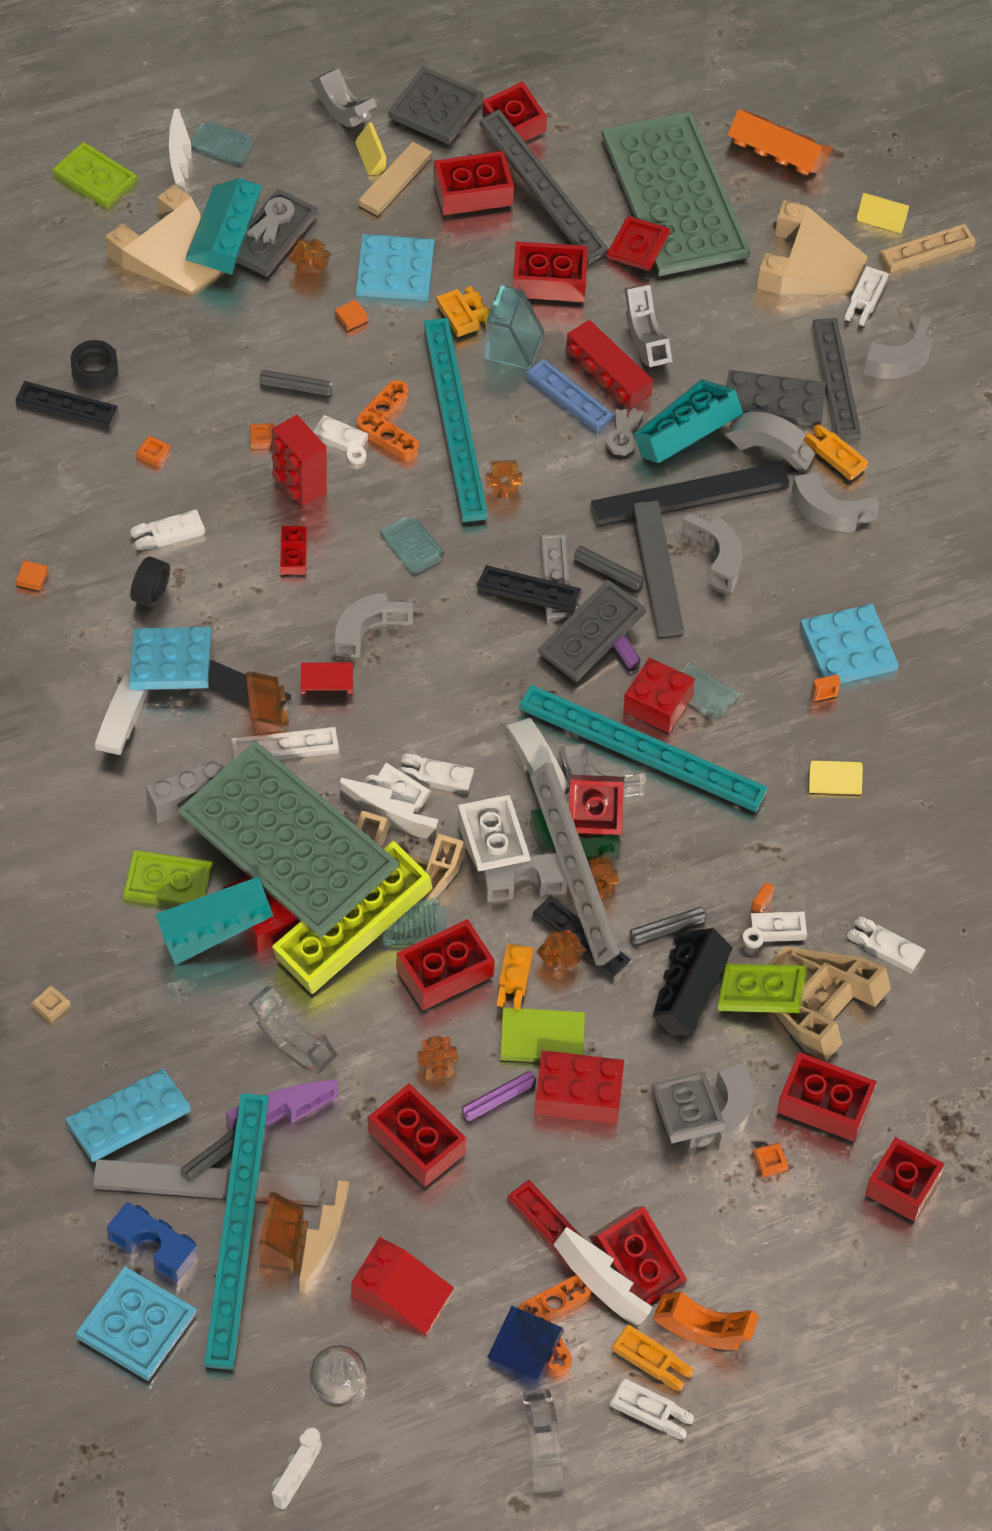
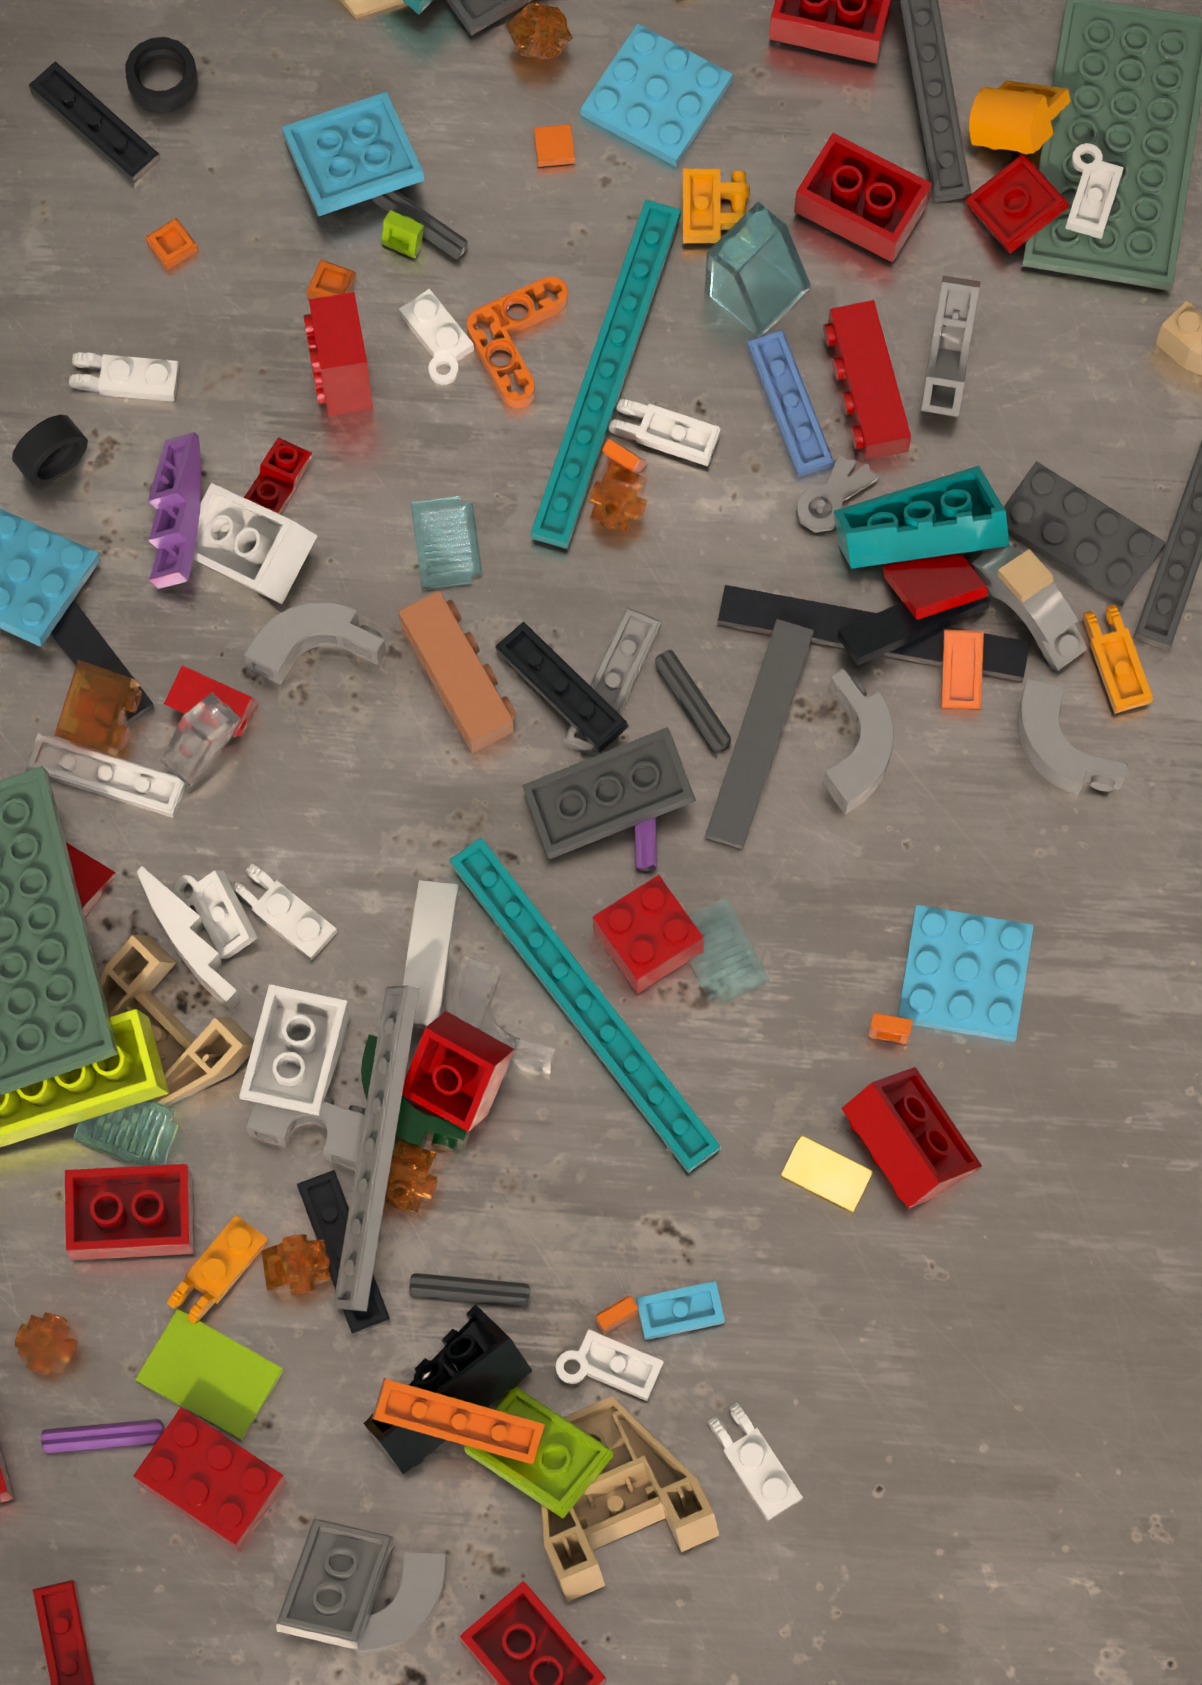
camera: 30 degrees right, 15 degrees up
none -> medium lavender slope [148,432,201,589]
none -> clear slope [160,693,241,786]
none -> white slope [193,483,317,604]
none -> medium azure plate [281,91,425,217]
none -> orange plate [372,1378,545,1464]
none -> lime plate [381,210,424,259]
none -> nougat brick [398,590,517,754]
none -> orange tile [602,439,647,474]
none -> white hinge [608,399,721,466]
none -> medium azure plate [636,1281,725,1340]
none -> black tile [837,596,990,666]
none -> red slope [841,1067,982,1209]
none -> red tile [883,553,987,620]
none -> orange tile [942,630,984,709]
none -> light orange brick [969,80,1071,154]
none -> tan tile [998,549,1053,603]
none -> white hinge [1065,143,1124,239]

